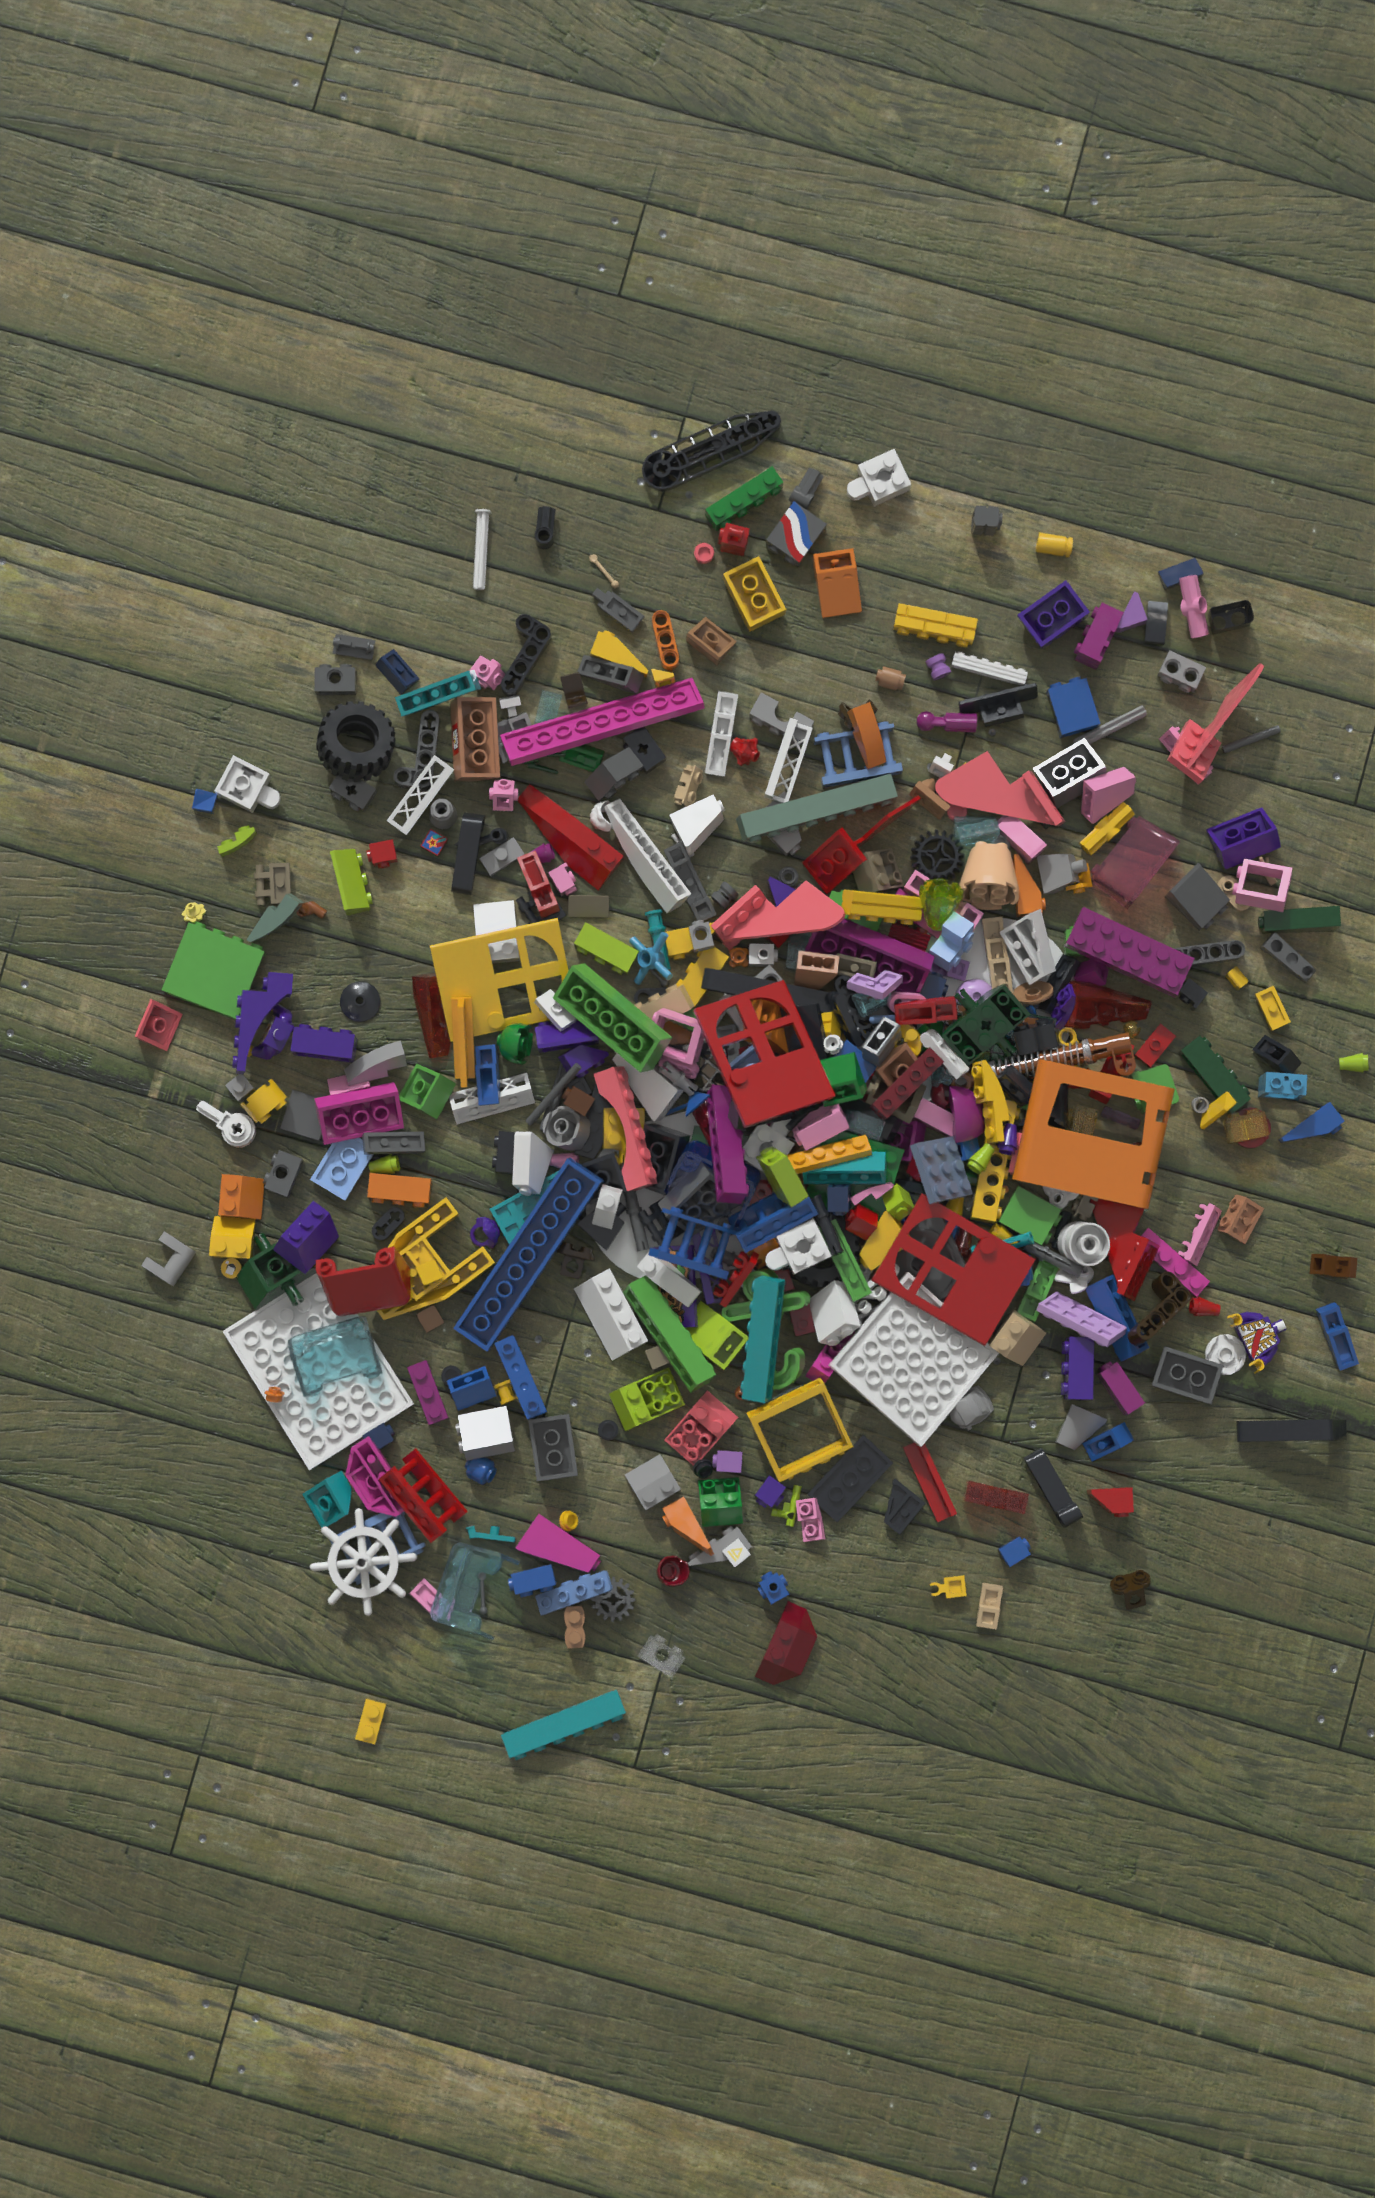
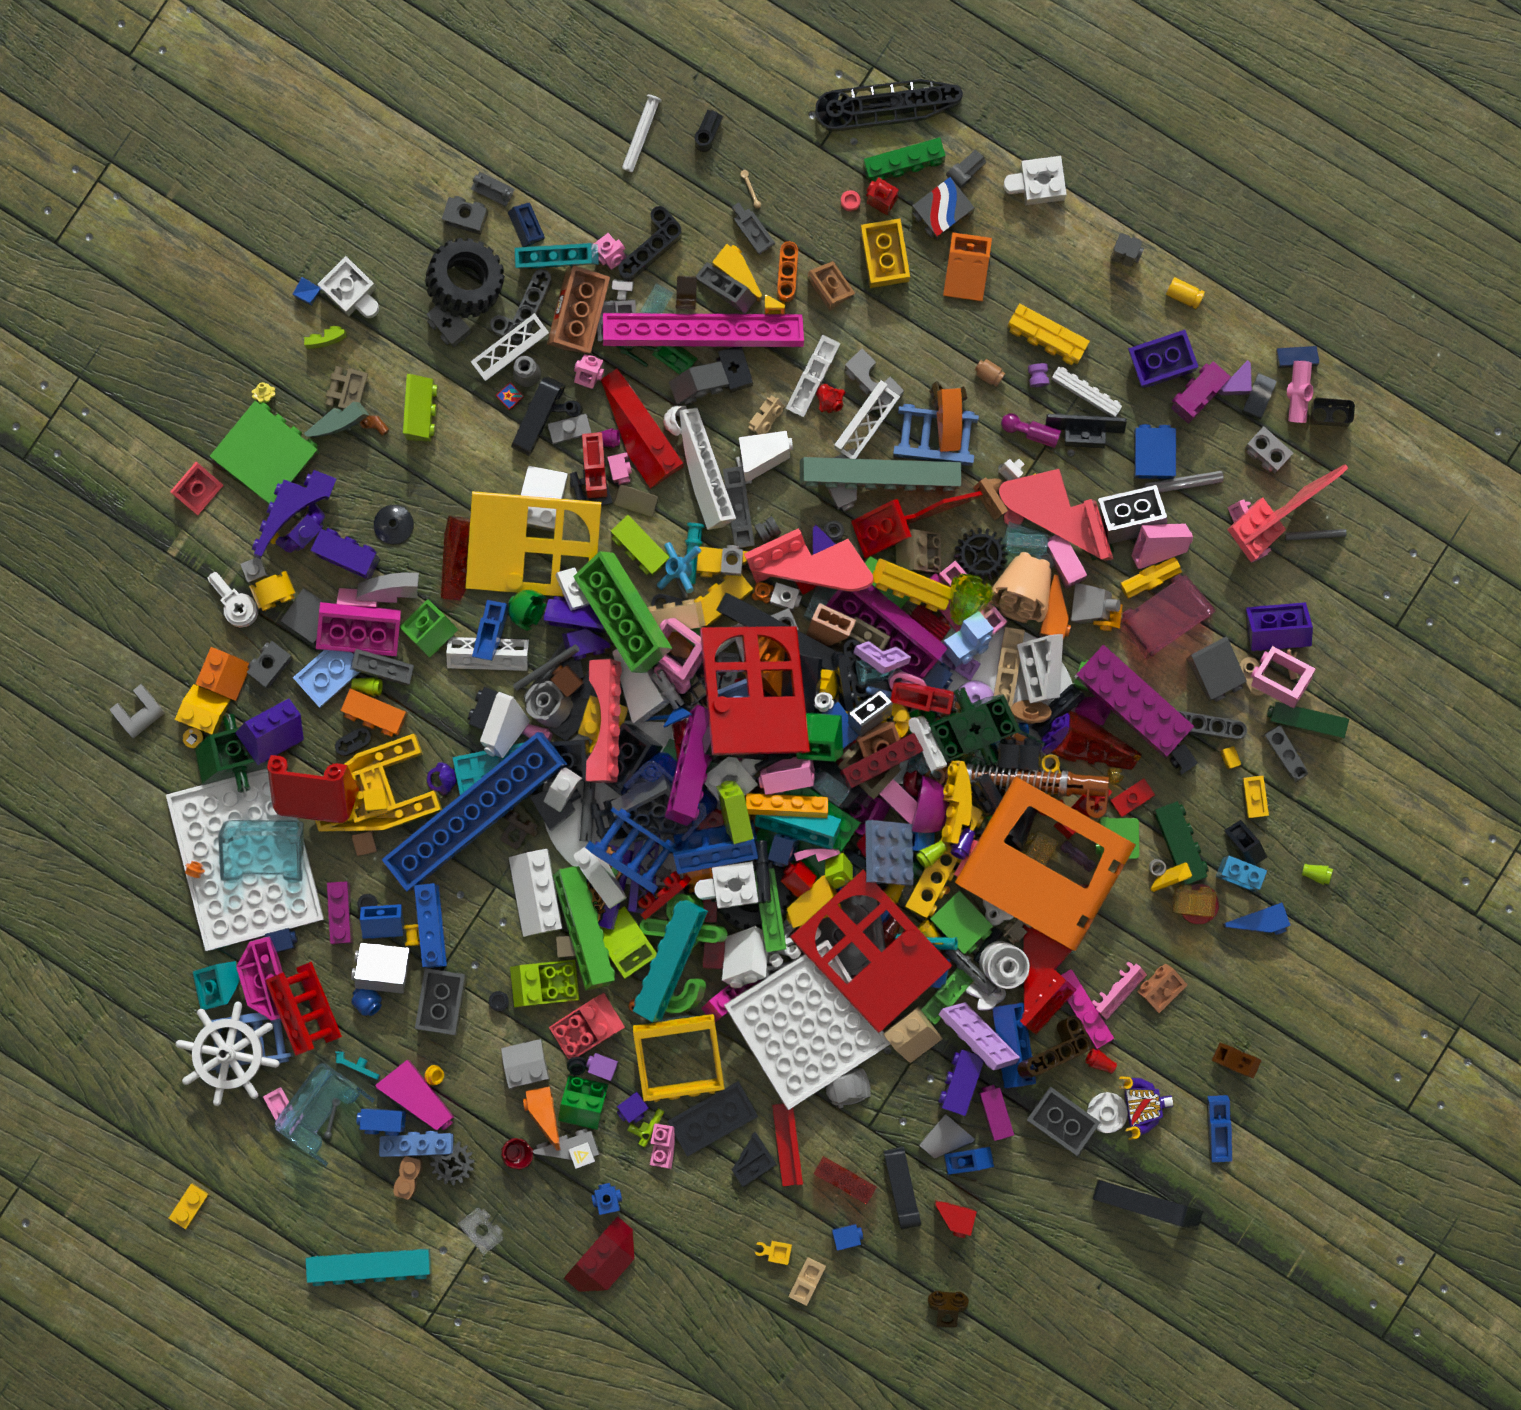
camera: 25 degrees right, 0 degrees up
red brick [366,839,398,869] -> none
light orange fence [451,997,475,1088] -> none

